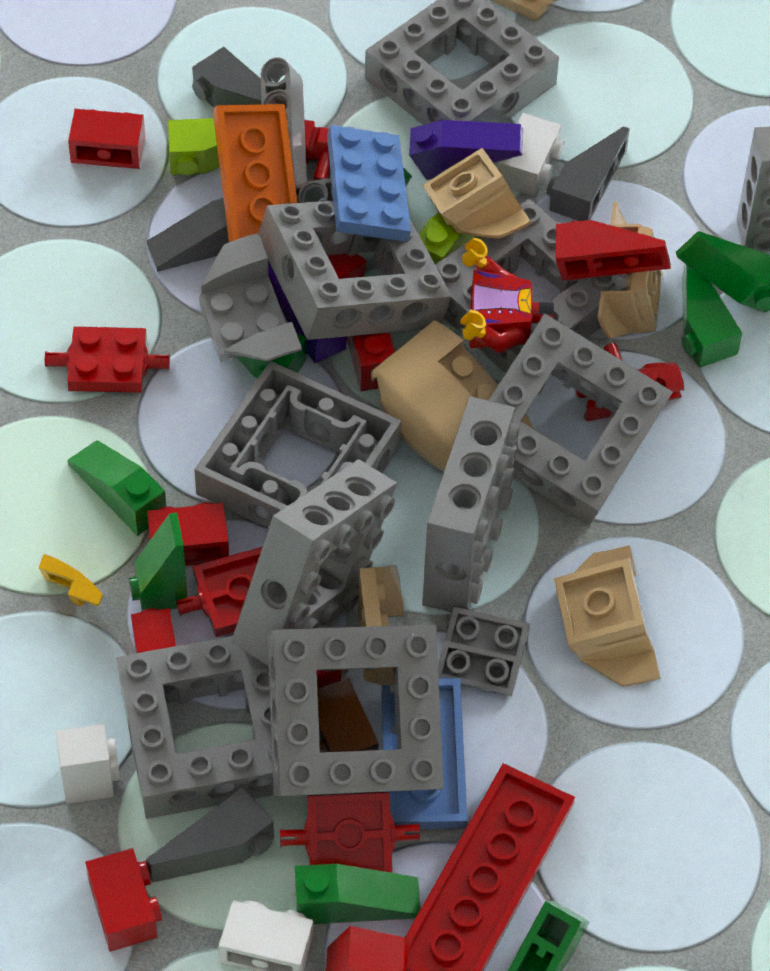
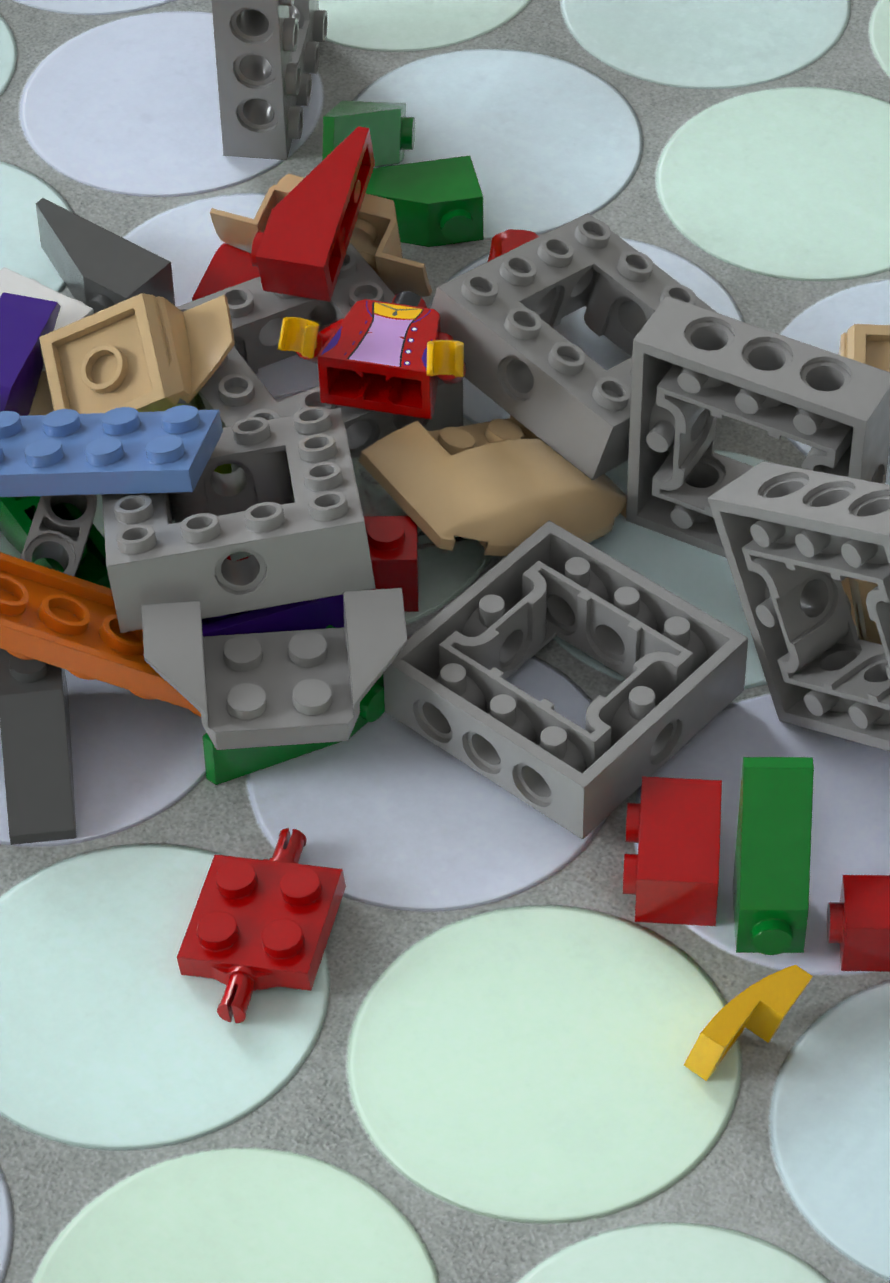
camera: 75 degrees left, 10 degrees down
green slope [67,440,166,536] -> none
red plate [175,546,263,637] -> none

